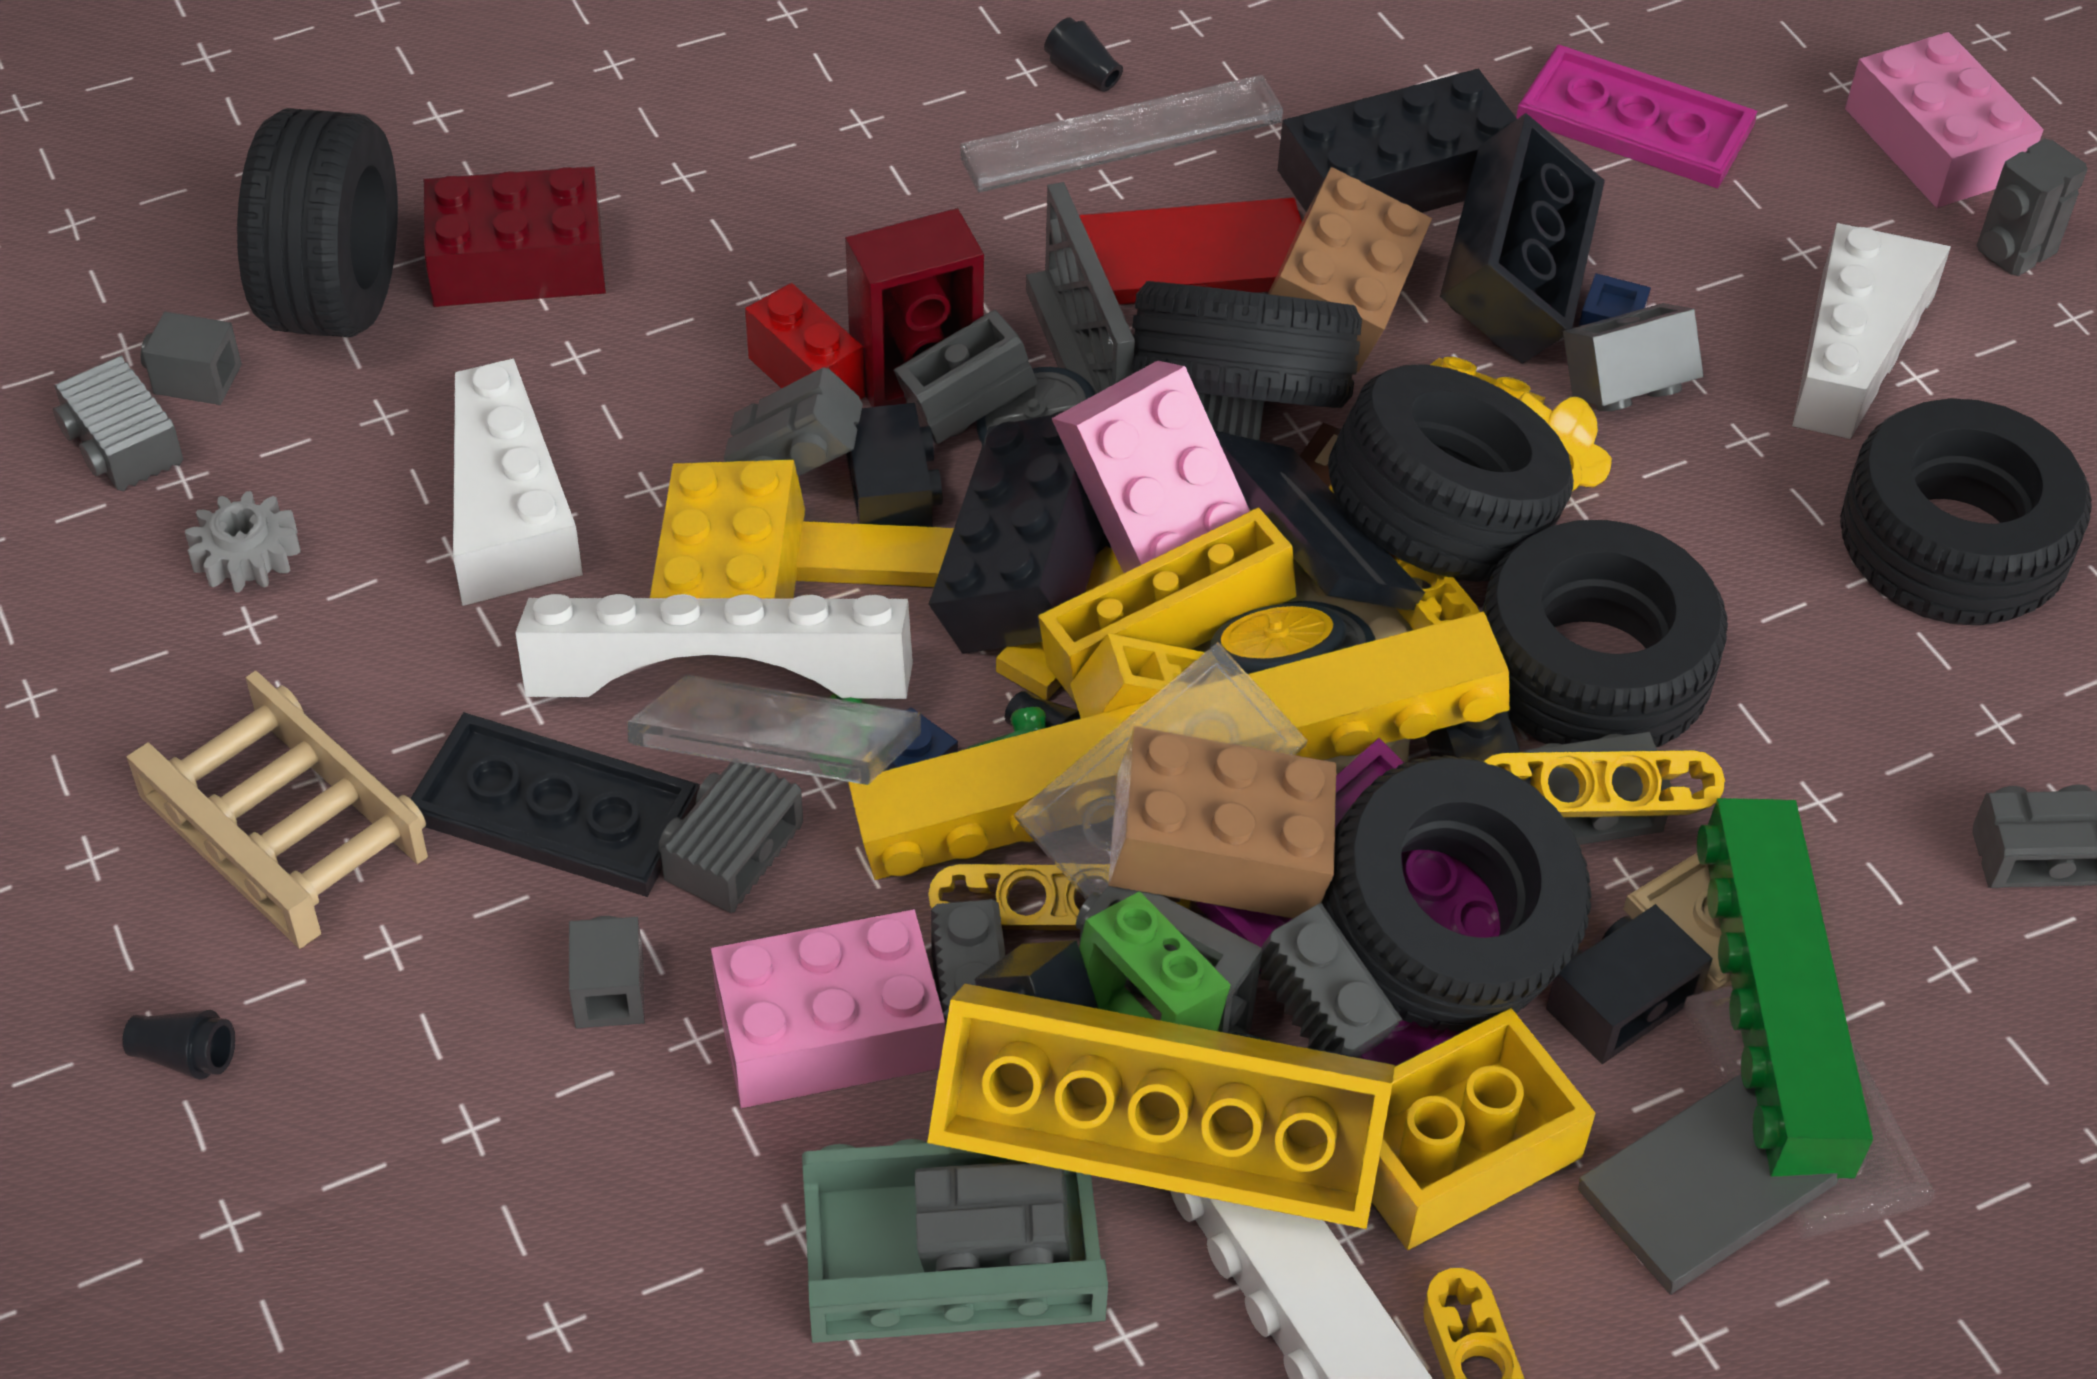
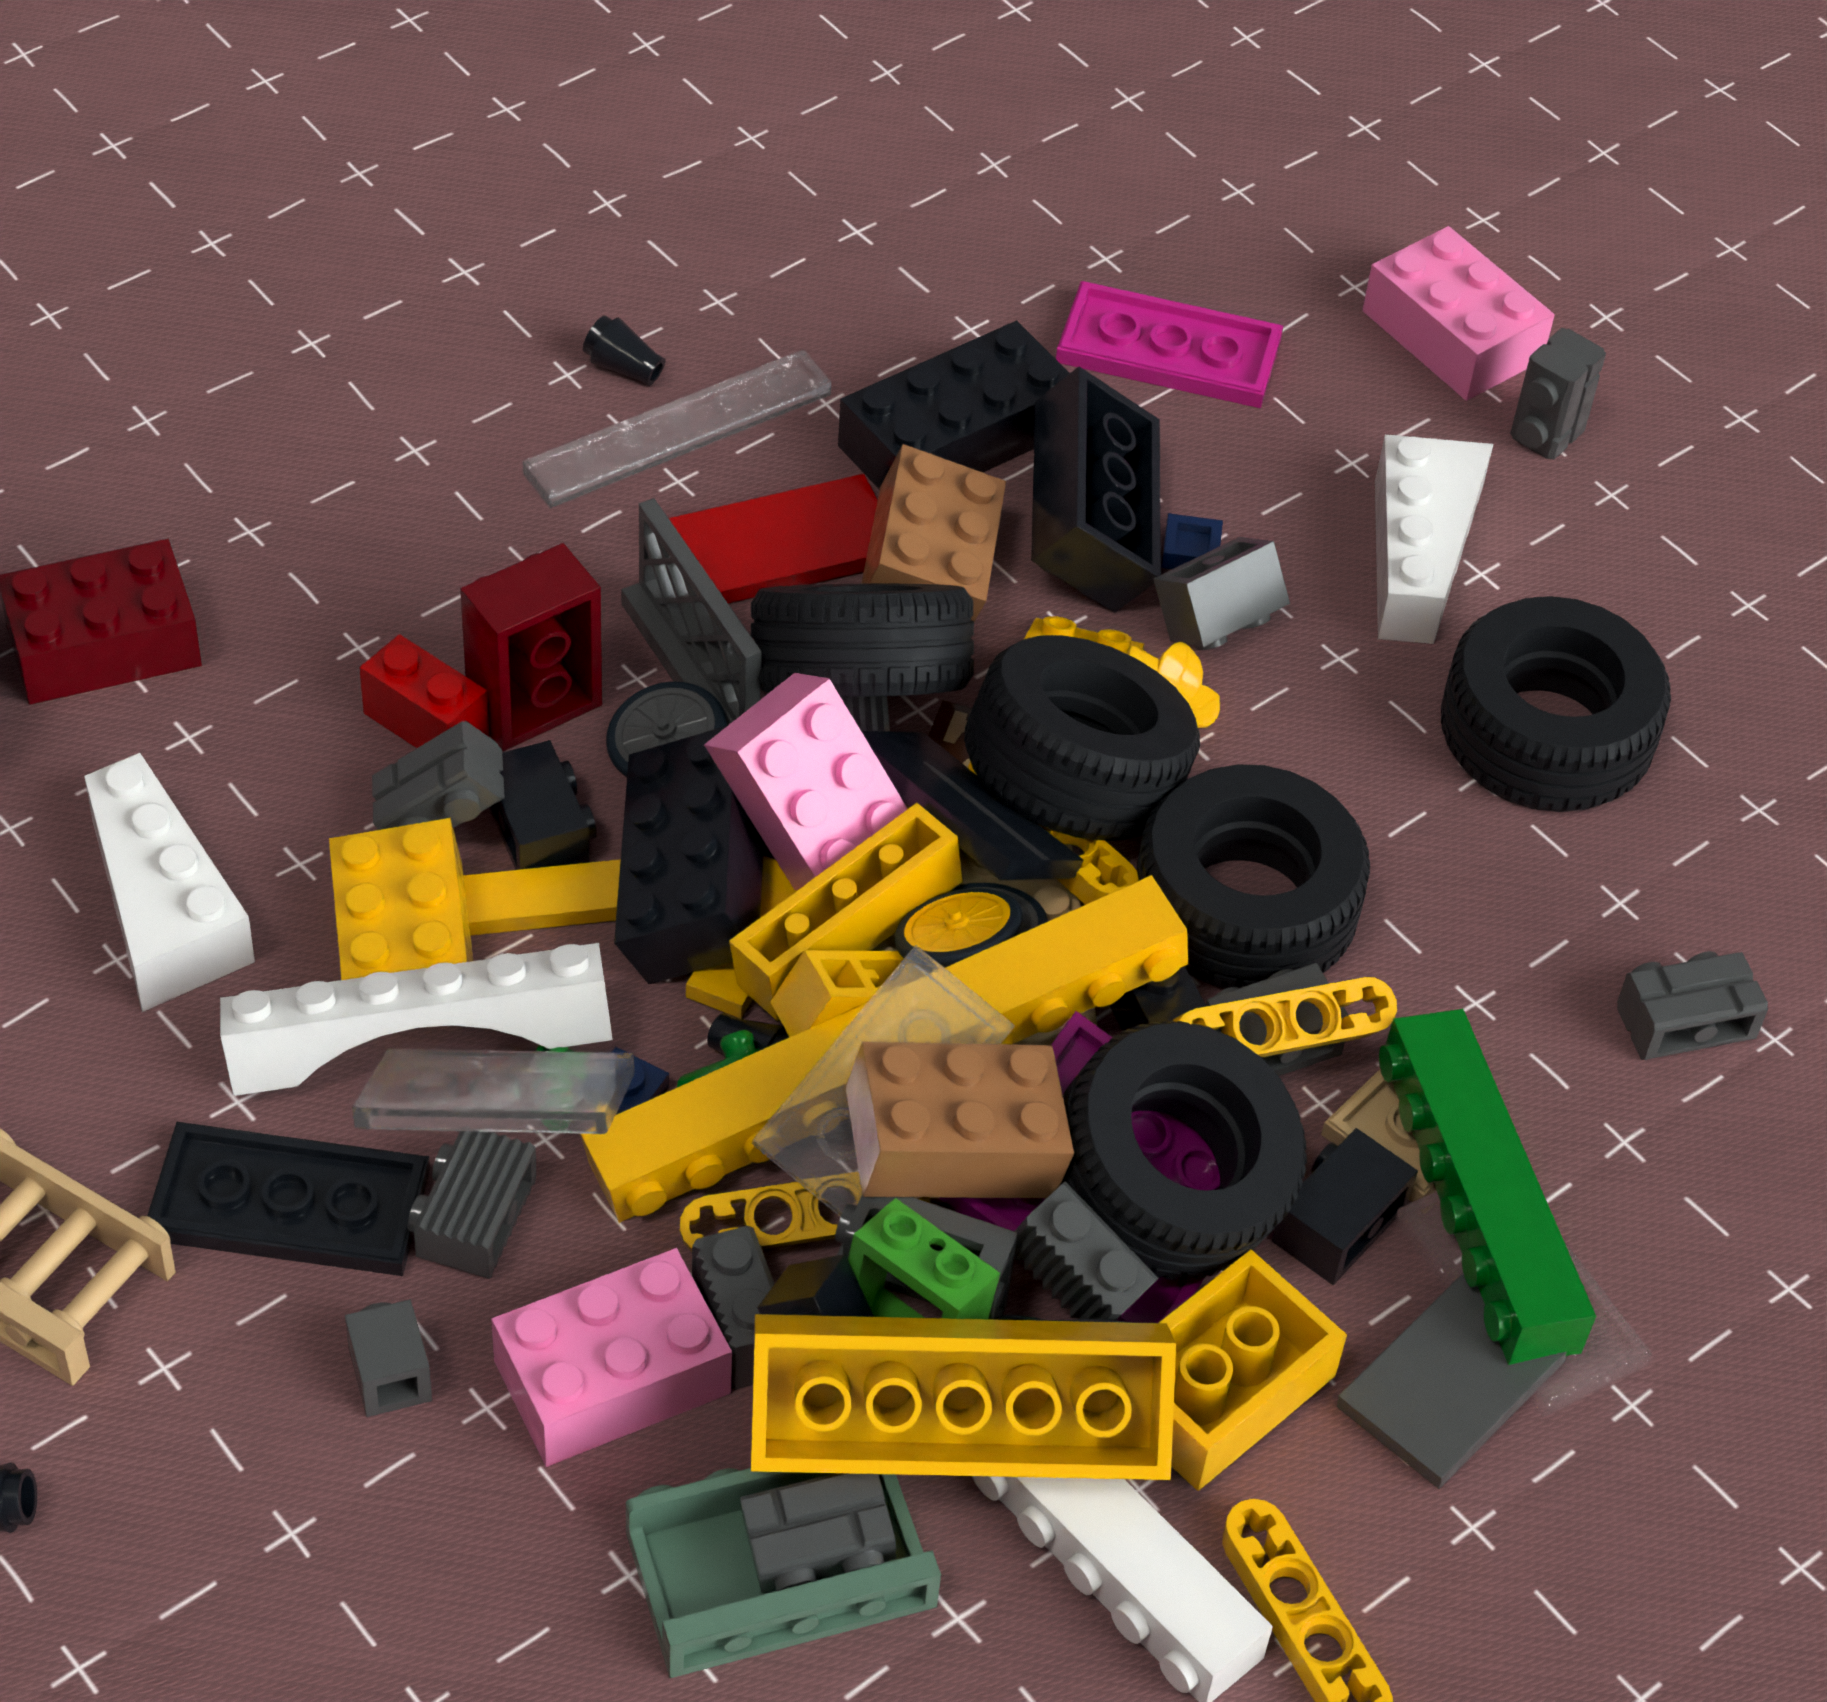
camera: 15 degrees left, 0 degrees up
dark grey brick [893,310,1038,444] -> none

